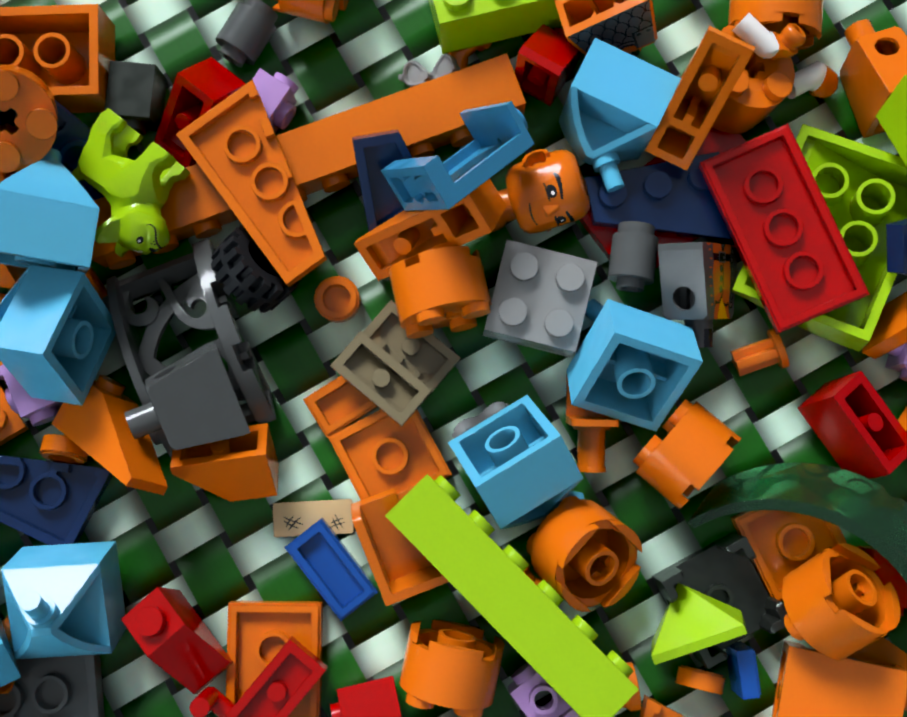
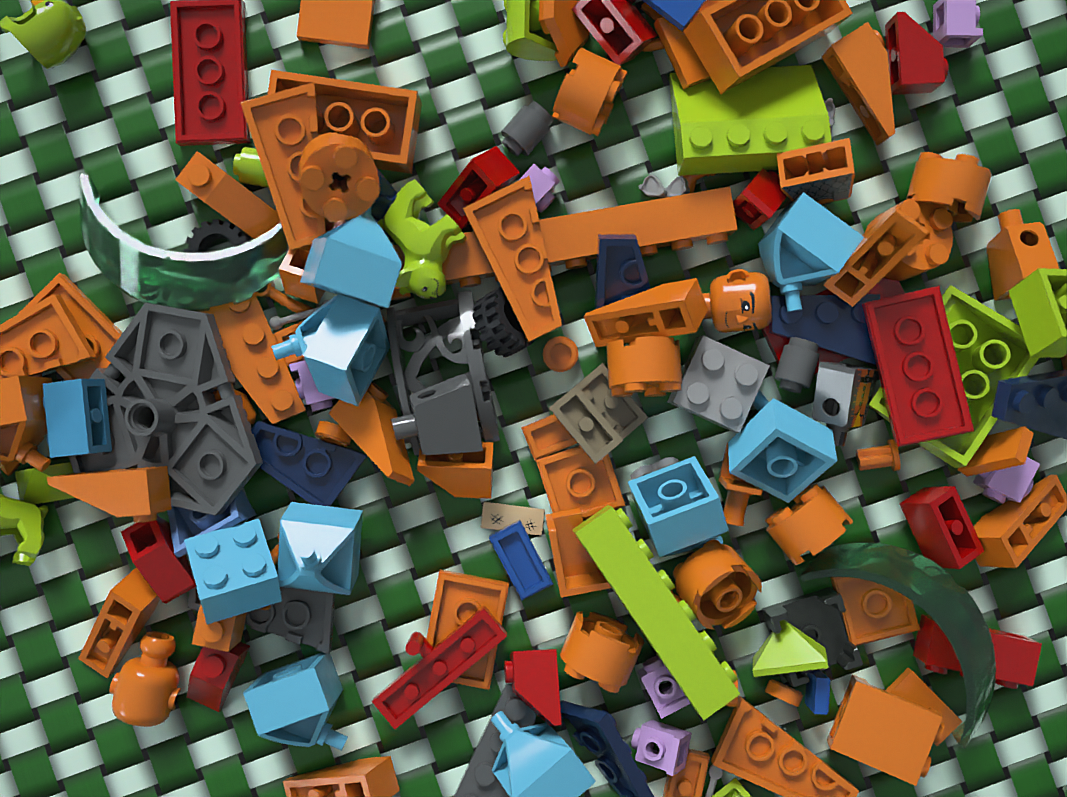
camera: 15 degrees right, 5 degrees up
pearl dark grey brick [104,60,167,136] -> none
red slope [121,587,233,694] -> none
dark azure panel [381,101,535,211] -> none
arm [732,12,806,59] -> none
orange brick [782,543,901,661] -> none
white arm [787,61,839,99] -> none

